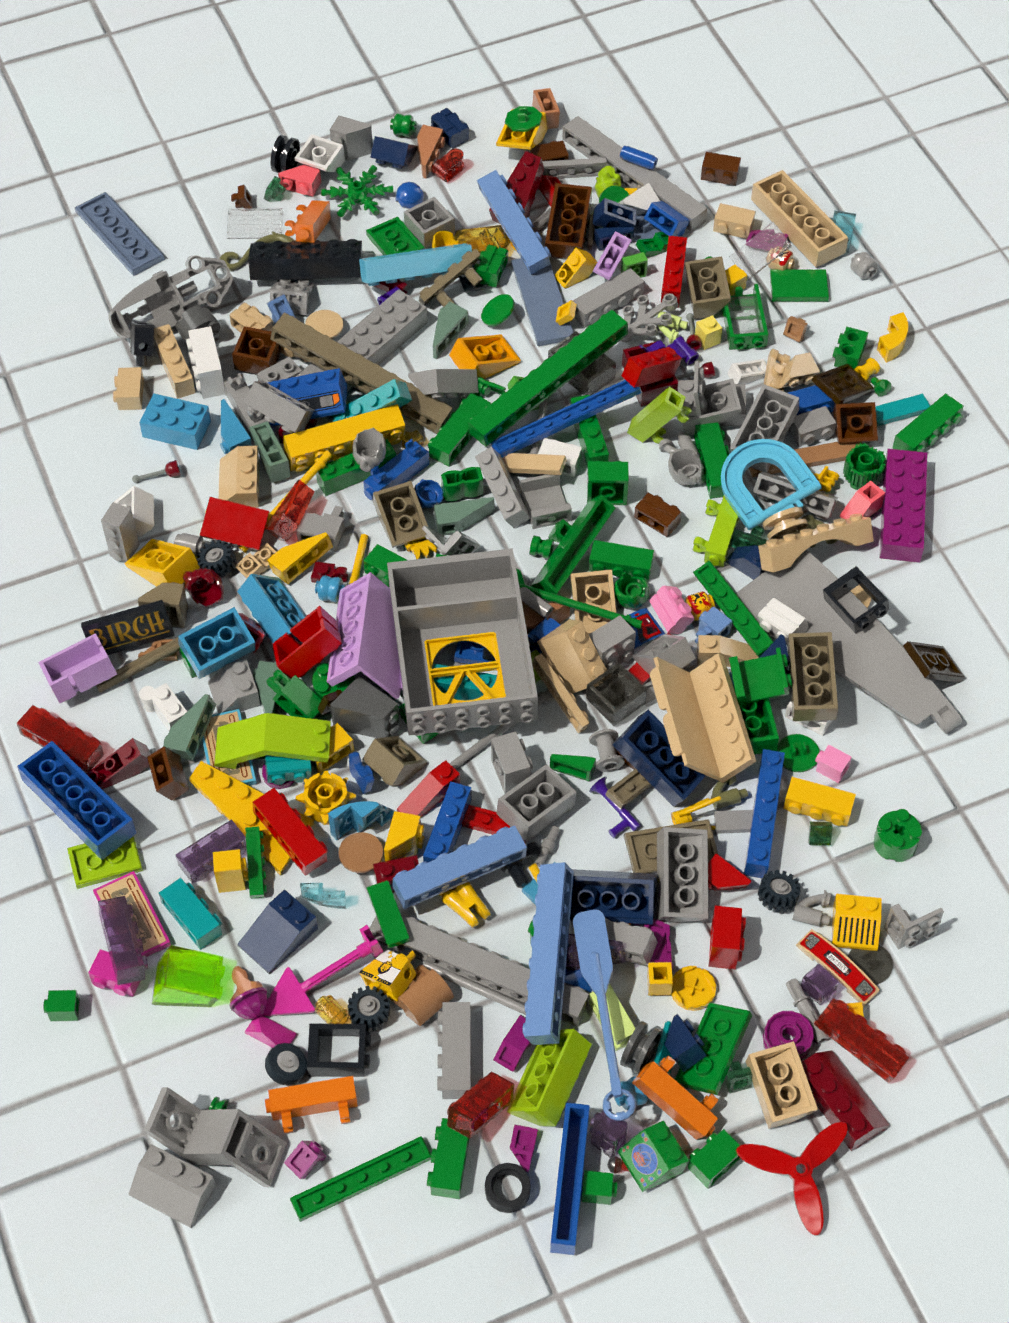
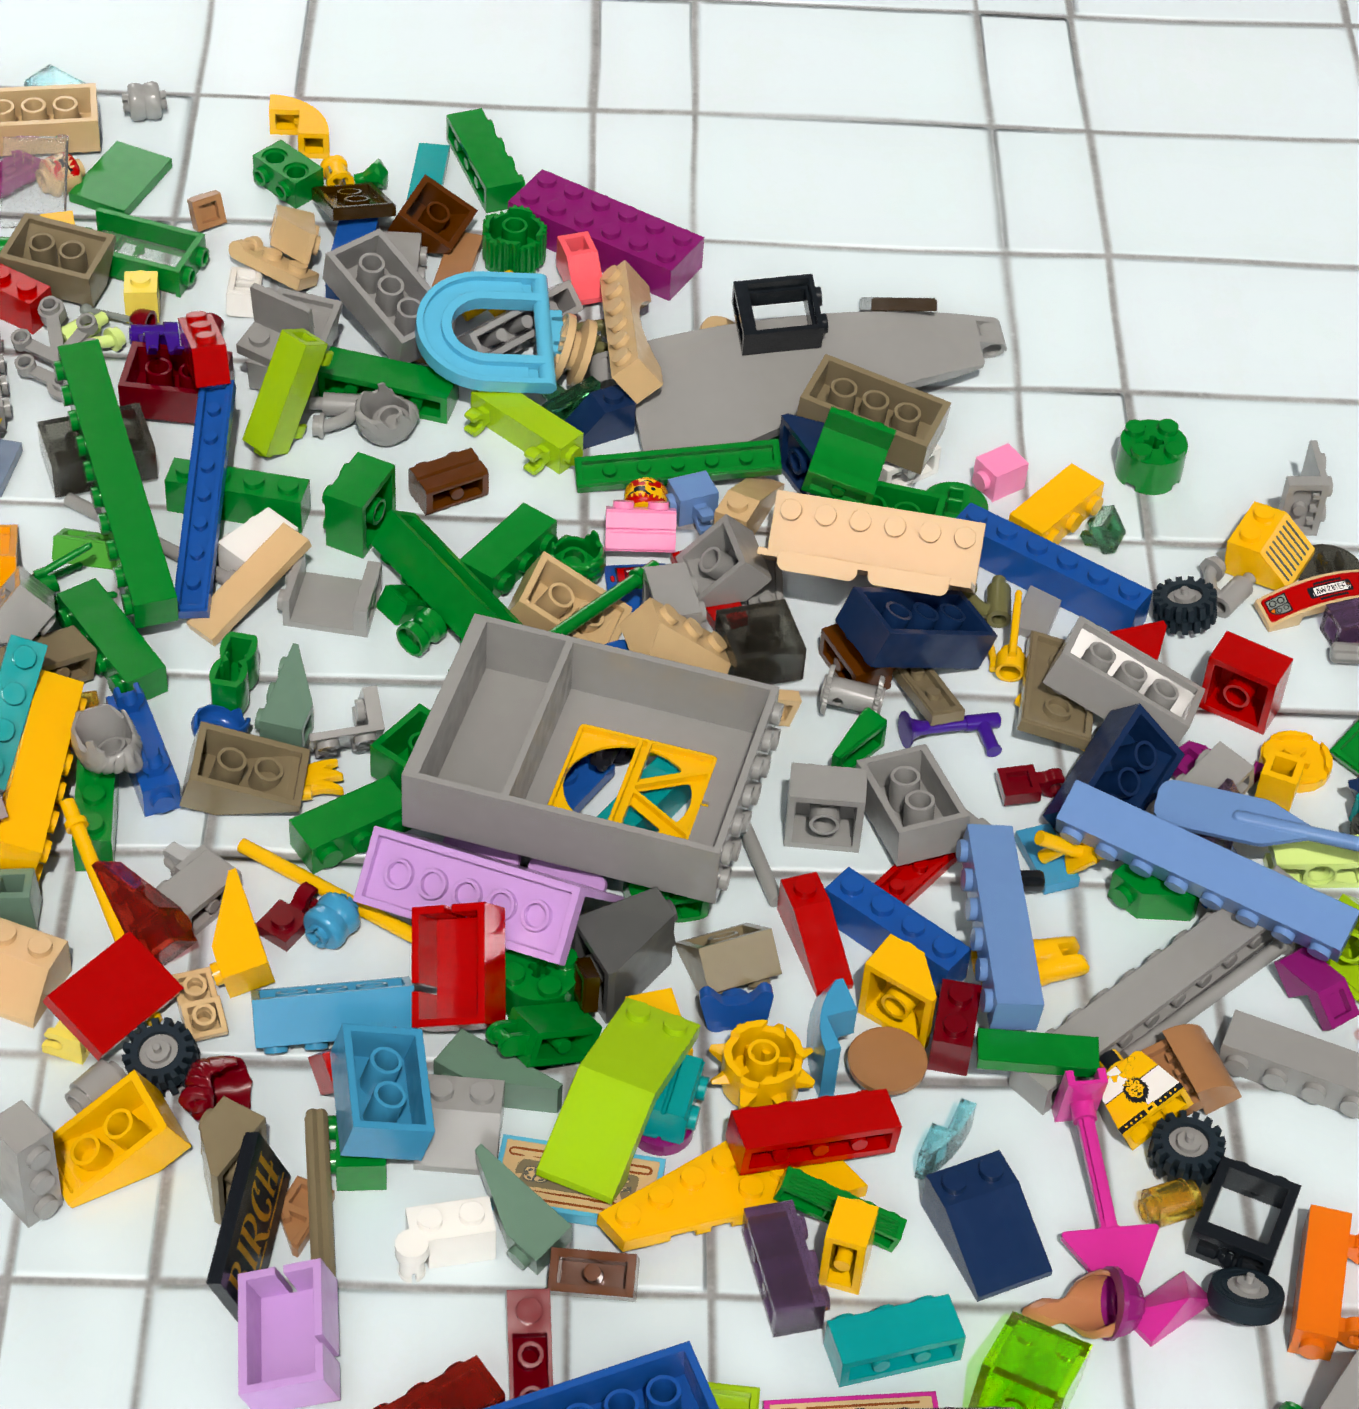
camera: 70 degrees left, 10 degrees down
light grey brick [475,446,530,528] -> none
white brick [758,598,808,642] -> none
none -> dark red plate [996,764,1065,806]

